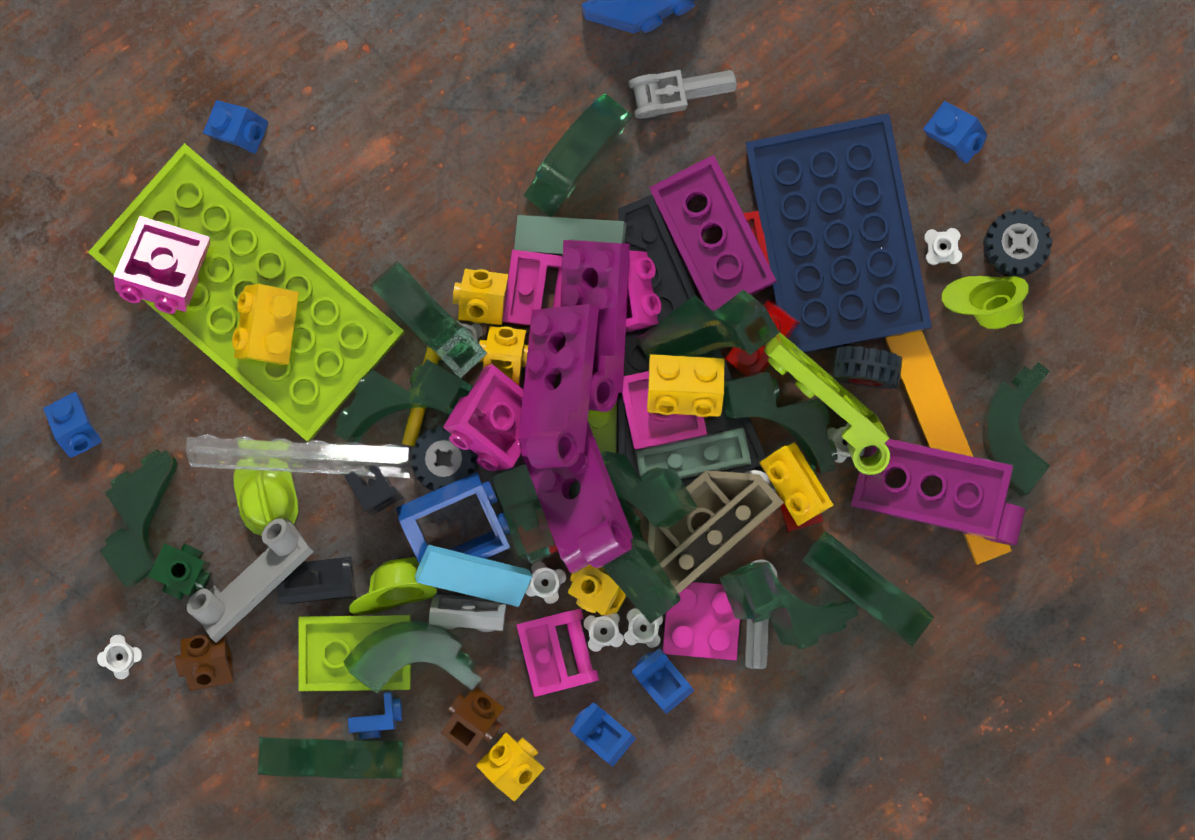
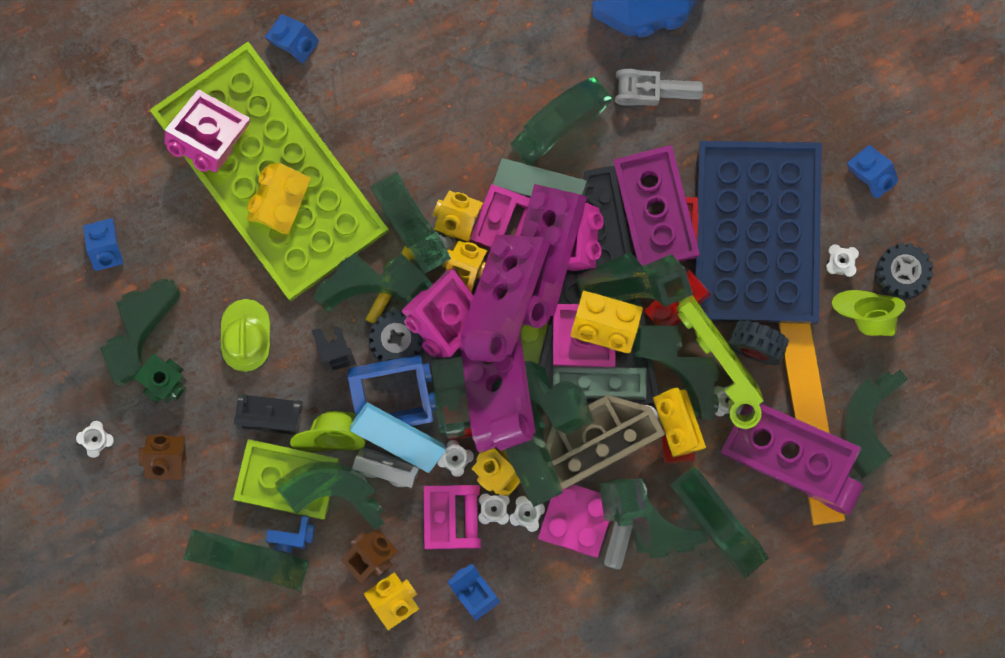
camera: 10 degrees right, 5 degrees down
clear plate [185,435,411,478] -> none
light grey brick [187,518,314,643] -> none
blue bracket [632,648,695,714] -> none

